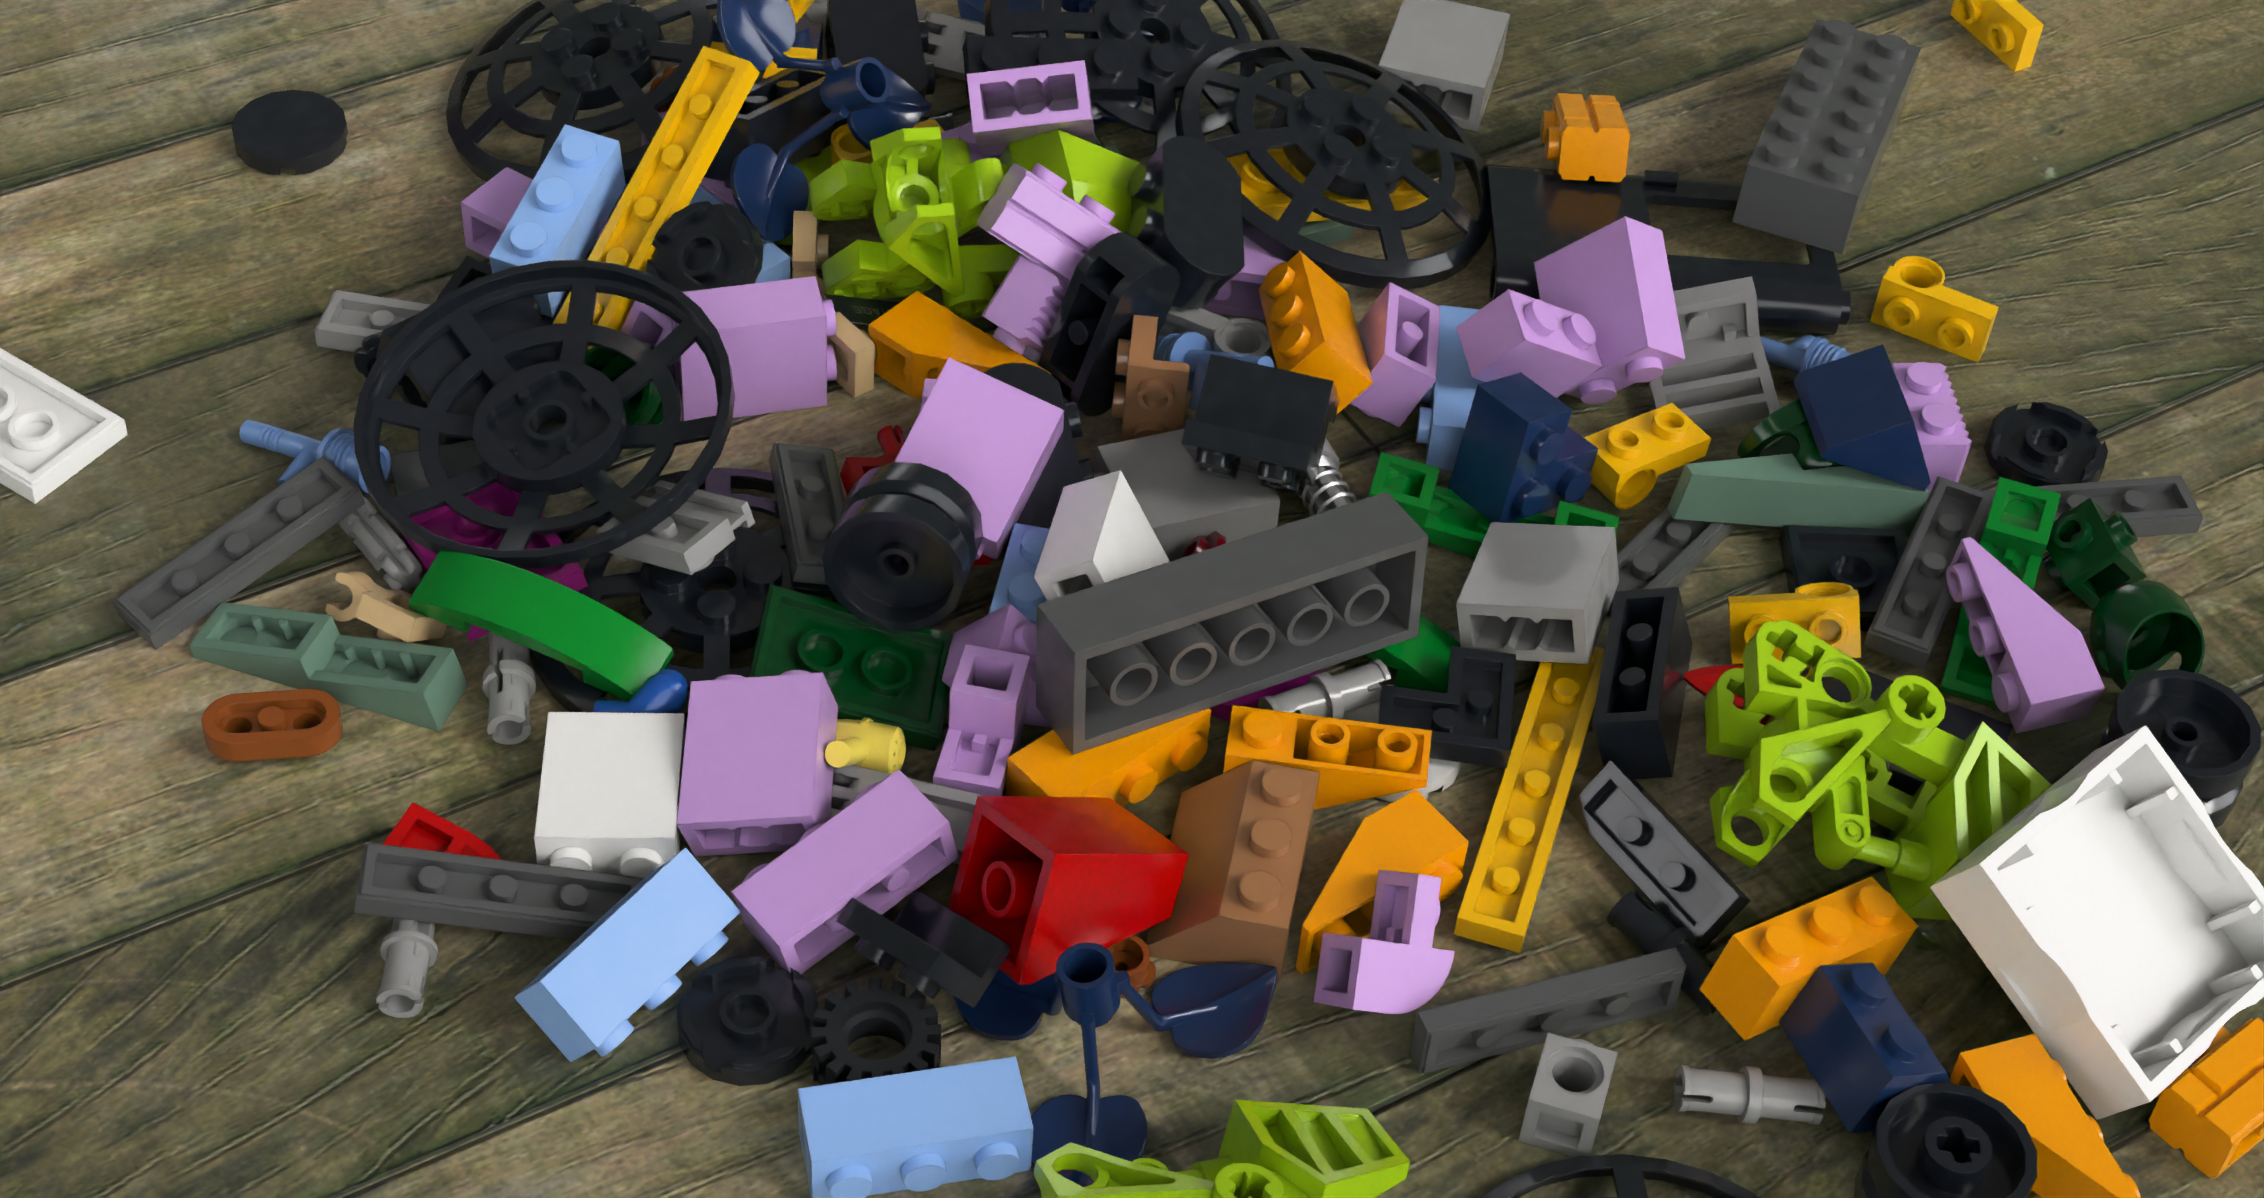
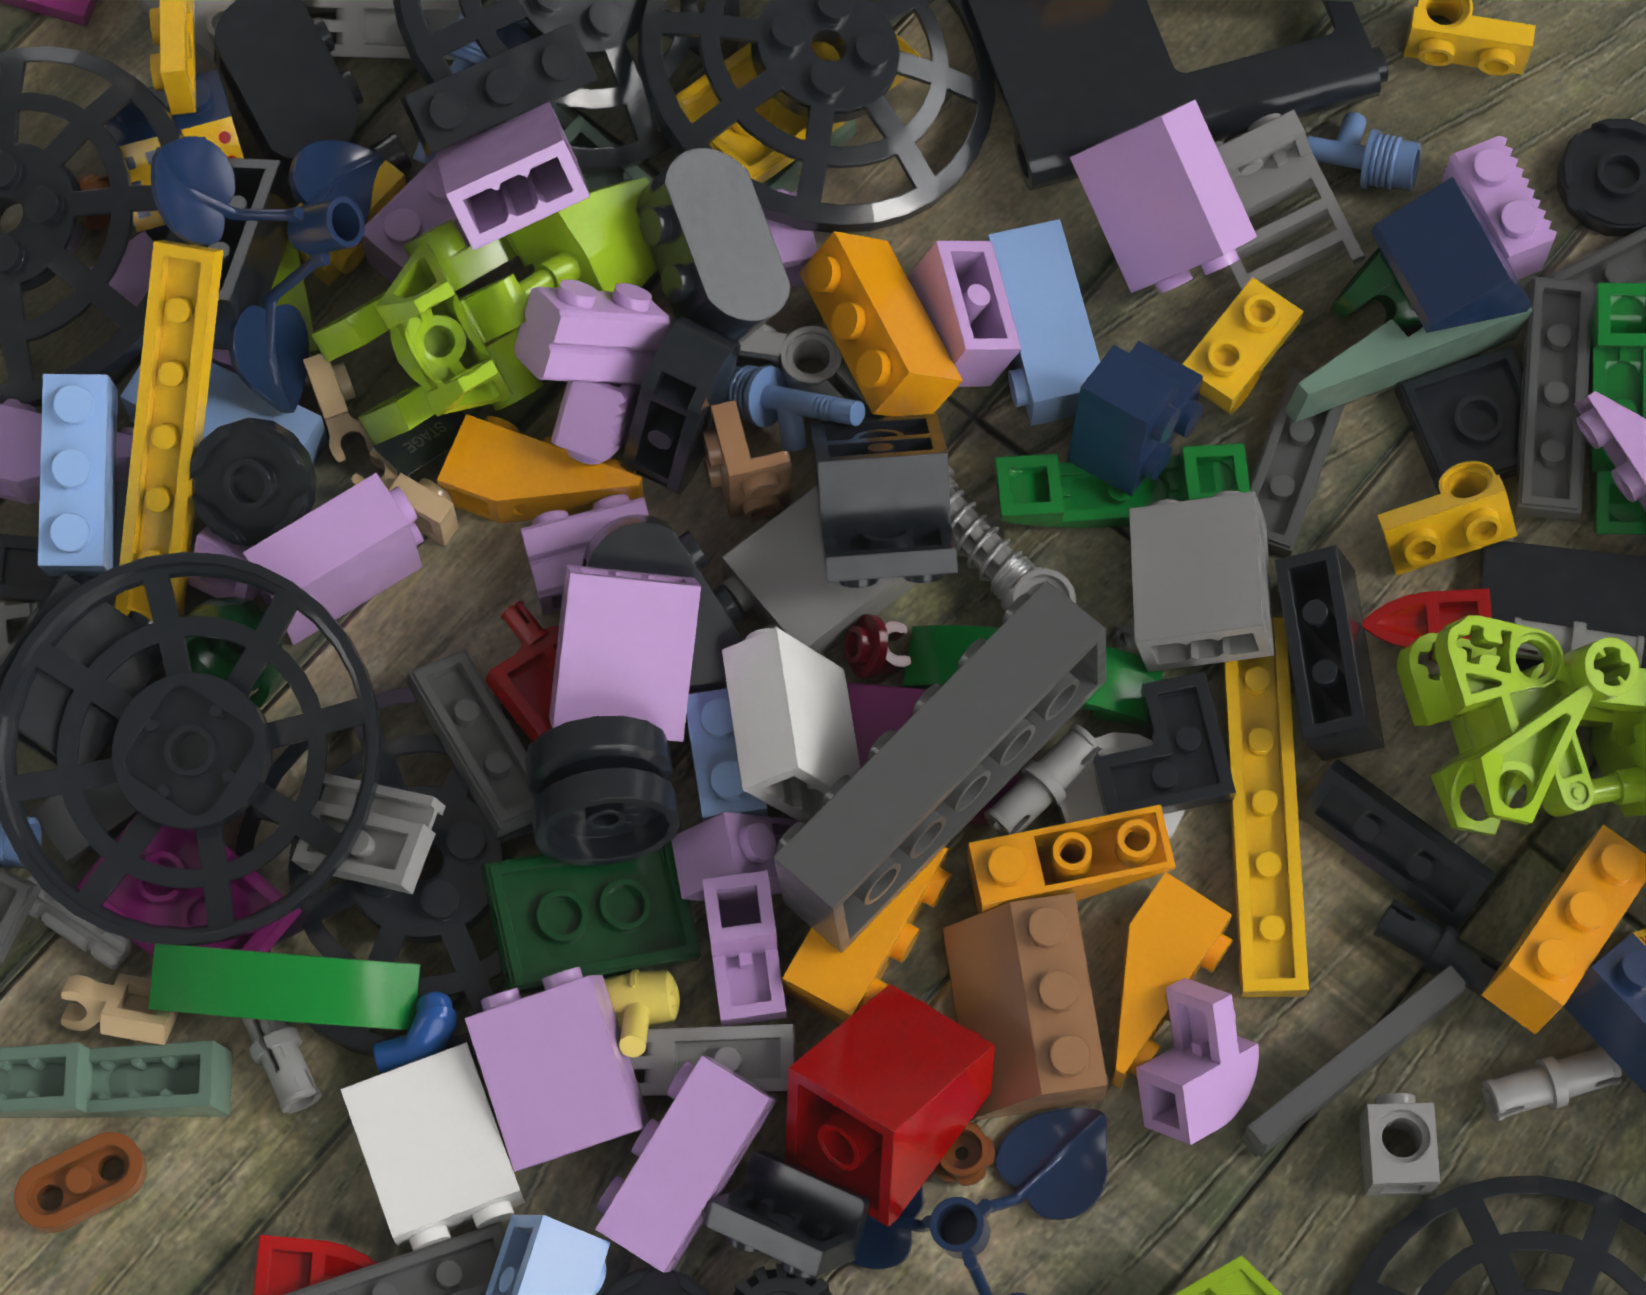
camera: 15 degrees left, 25 degrees up
lavender brick [1456,289,1602,398] -> none

